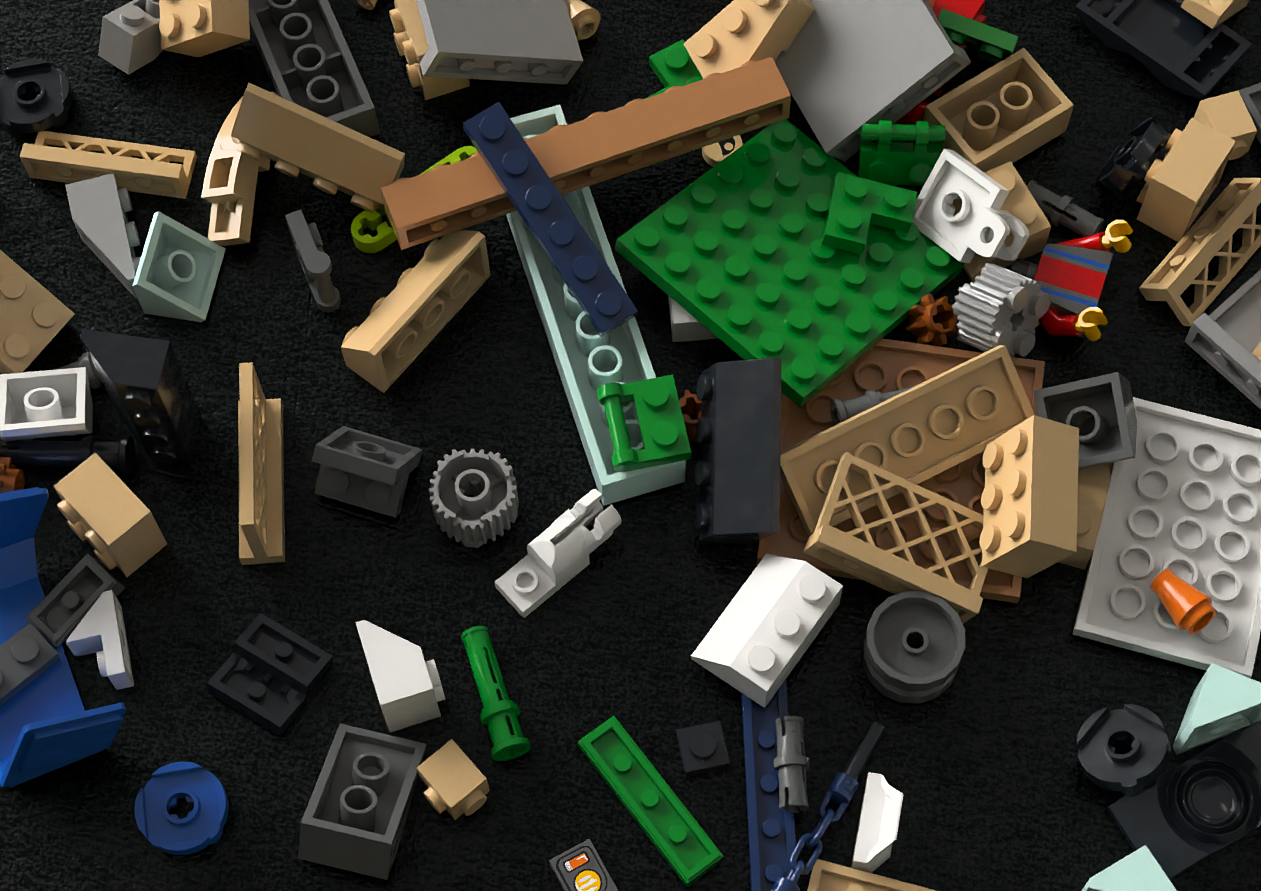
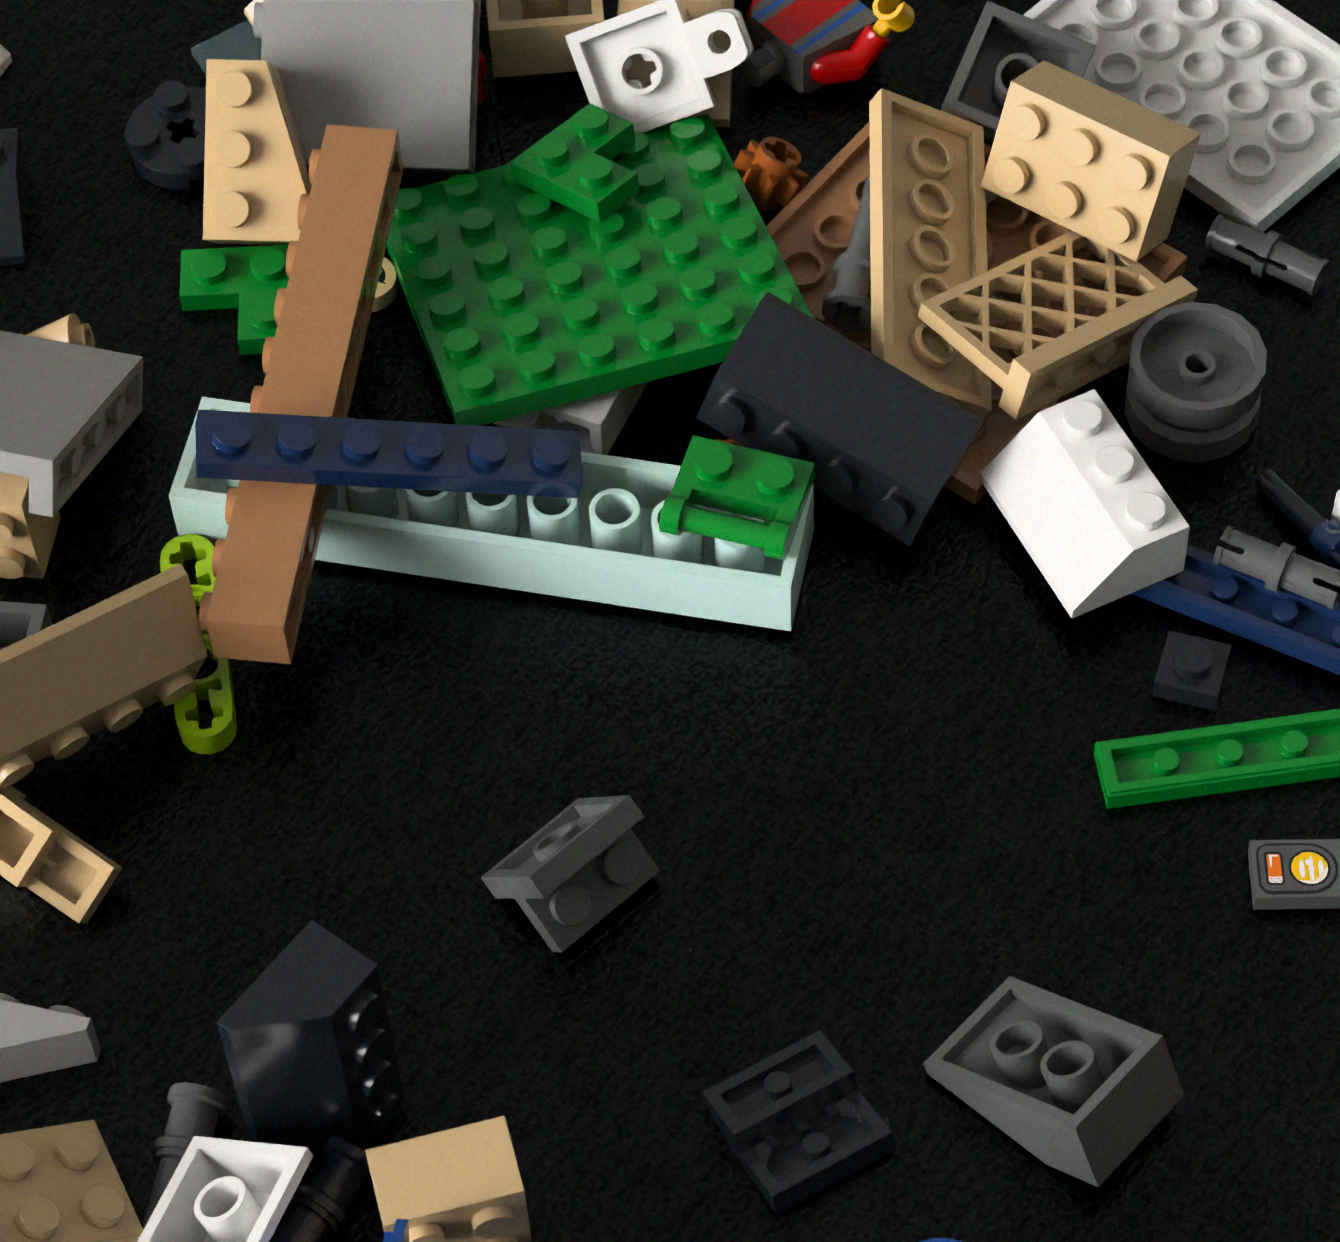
camera: 60 degrees left, 10 degrees down
light aqua slope [133,211,226,322] -> none
tan fence [238,362,285,565] -> none
dark grey plate [285,210,341,312] -> none
tan slope [341,230,491,393] -> none
white slope [356,620,445,732] -> none
tan brick [417,739,490,820] -> none
light grey brick [429,449,519,548] -> none
green pin [461,626,531,761] -> none
white plate [495,489,622,618] -> none
green plate [857,120,945,186] -> none
light grey brick [952,263,1050,357] -> none
orange cone [1150,569,1217,635] -> none
none -> dark grey pin [1205,213,1330,296]

